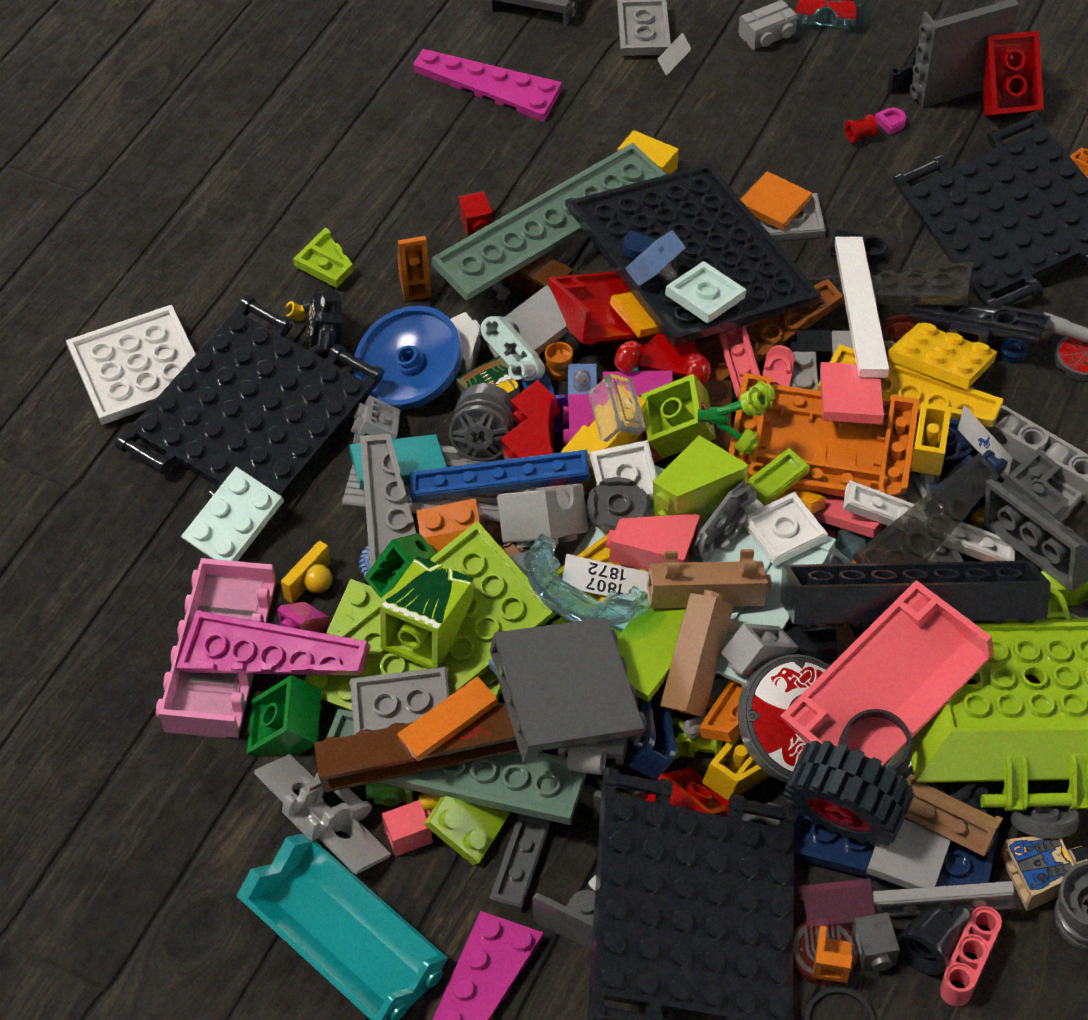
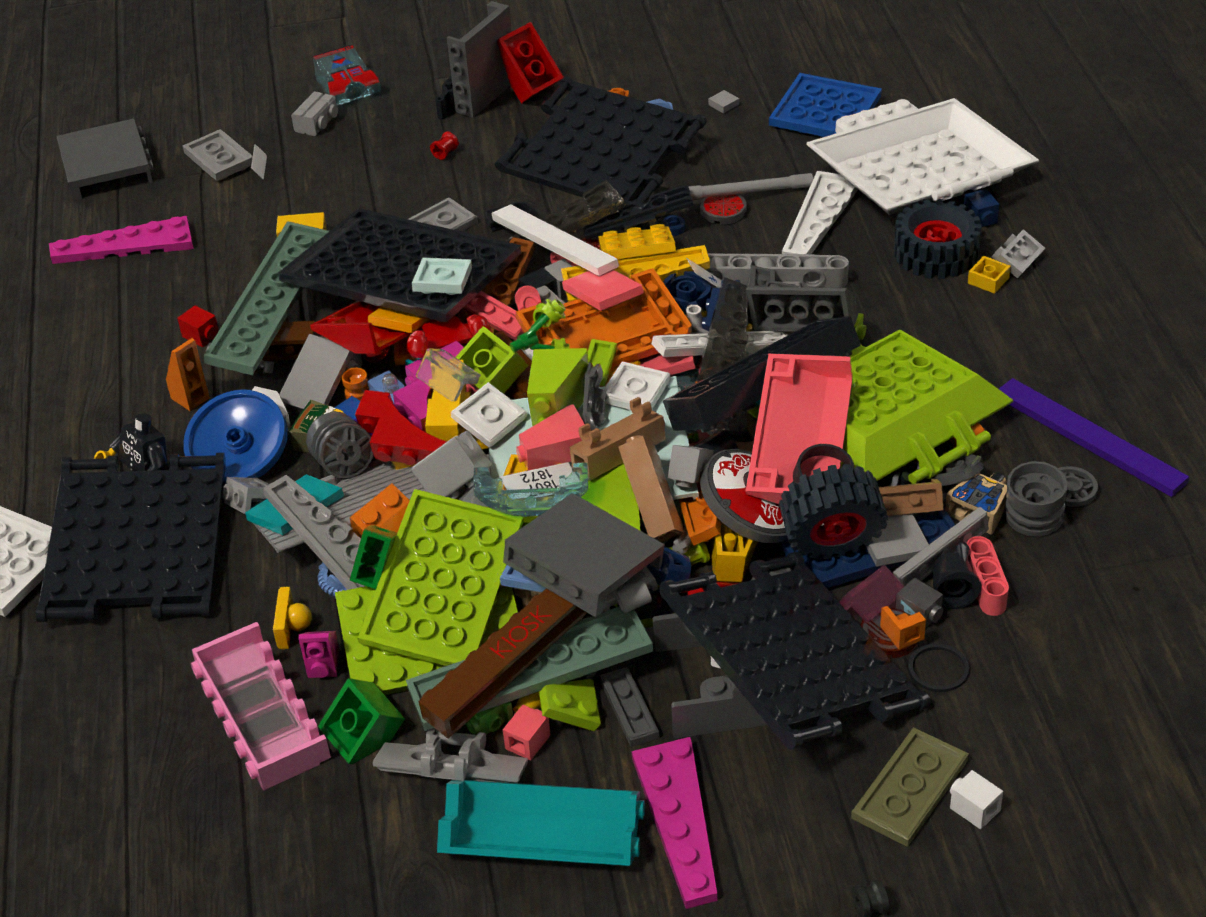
camera: 35 degrees left, 10 degrees down
dark pink wing [176,610,371,675] -> none
light aqua plate [181,467,284,561] -> none
lime wing [293,228,353,288] -> none
light grey tile [350,667,450,734] -> none
lime slope [380,556,474,669] -> none
orange tile [397,676,499,762] -> none
blue tile [410,449,590,502] -> none
light aqua beam [481,316,545,381] -> none
dark grey tile [587,477,649,533] -> none
dark blue tile [622,230,656,259] -> none
medium blue piece [625,230,686,286] -> none
orange tile [740,171,812,230] -> none
dark pink tile [875,108,906,135] -> none
yellow brick [910,403,952,476] -> none

